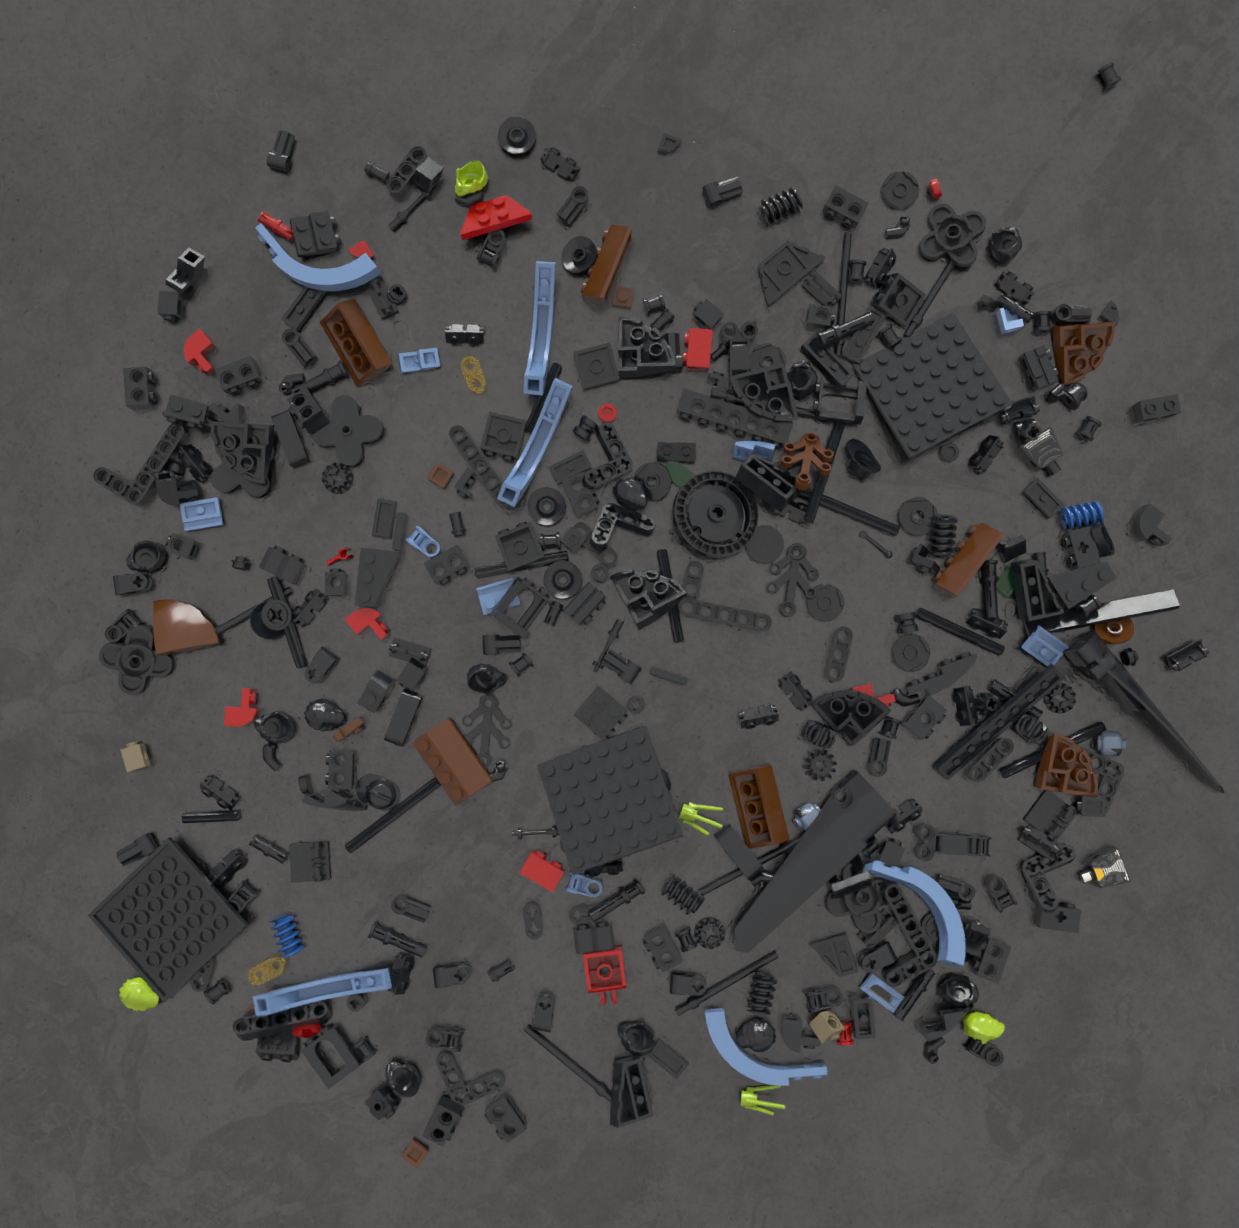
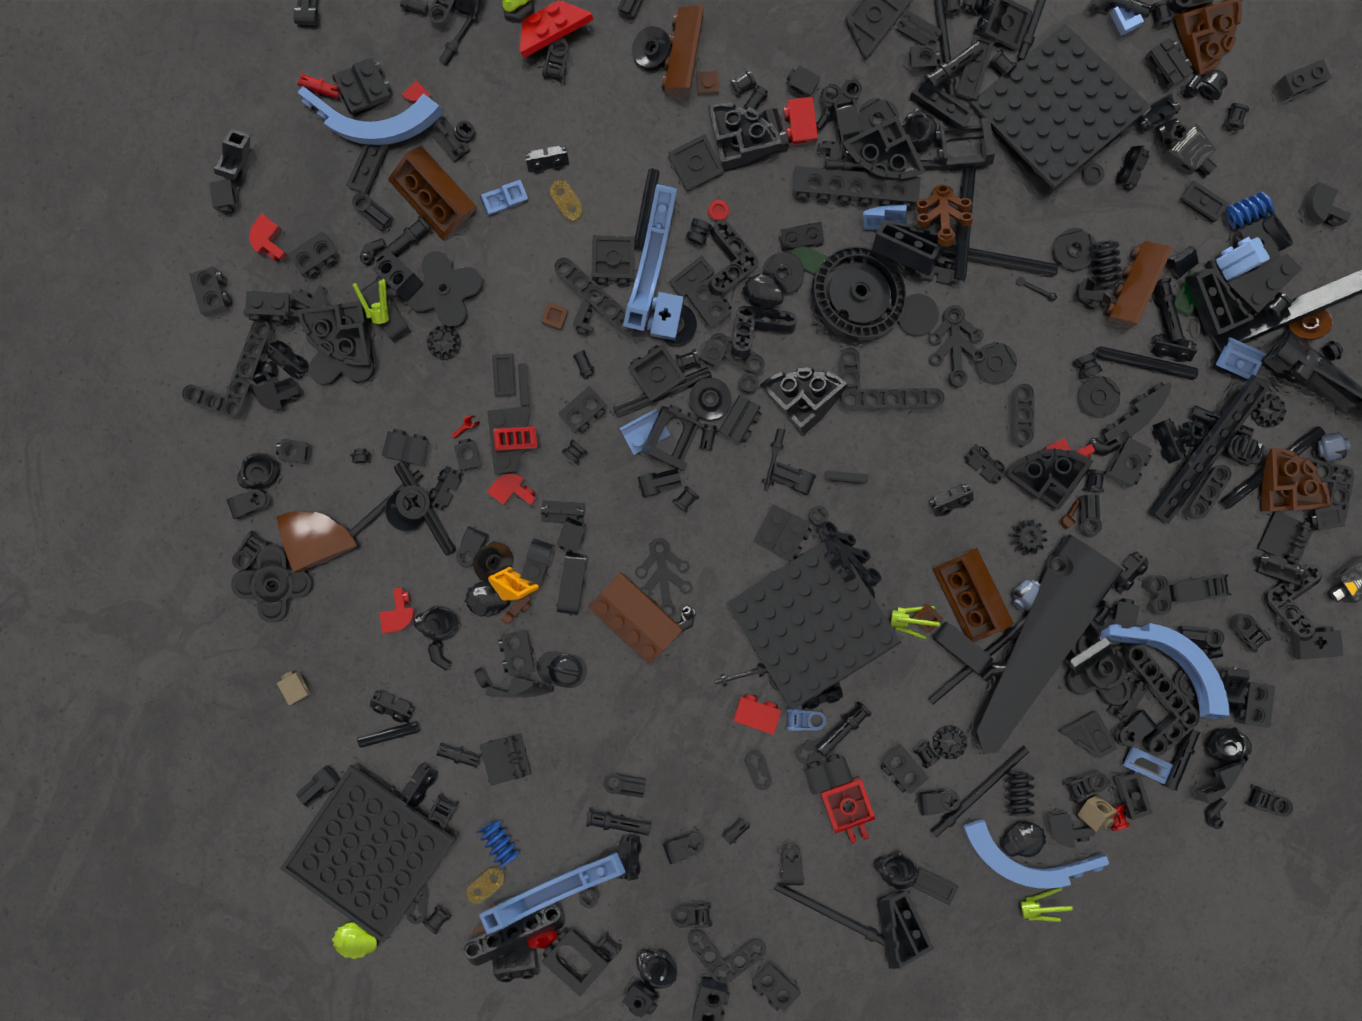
camera: 15 degrees left, 0 degrees up
medium blue plate [180,497,224,532] -> none
black axle [345,777,441,853] -> none
medium blue piece [405,525,442,559] -> none
black hair [466,663,507,696] -> none
medium blue arch [523,261,556,395] -> none
black axle [657,549,684,643] -> none
black piece [661,874,705,915] -> none
black gear [803,720,837,749] -> none
black piece [847,439,881,481] -> none
lime hair [963,1012,1005,1044] -> none
none -> lime plant [353,279,389,324]
none -> black dish [473,542,513,582]
none -> light orange slope [488,567,539,600]
none -> red slope [493,426,537,451]
none -> black wheel [561,439,588,465]
none -> medium blue brick [647,292,684,341]
none -> black plant [818,521,882,587]
none -> reddish brown plate [913,603,943,633]
none -> reddish brown hand [1060,500,1080,530]
none -> light blue brick [1216,237,1270,281]

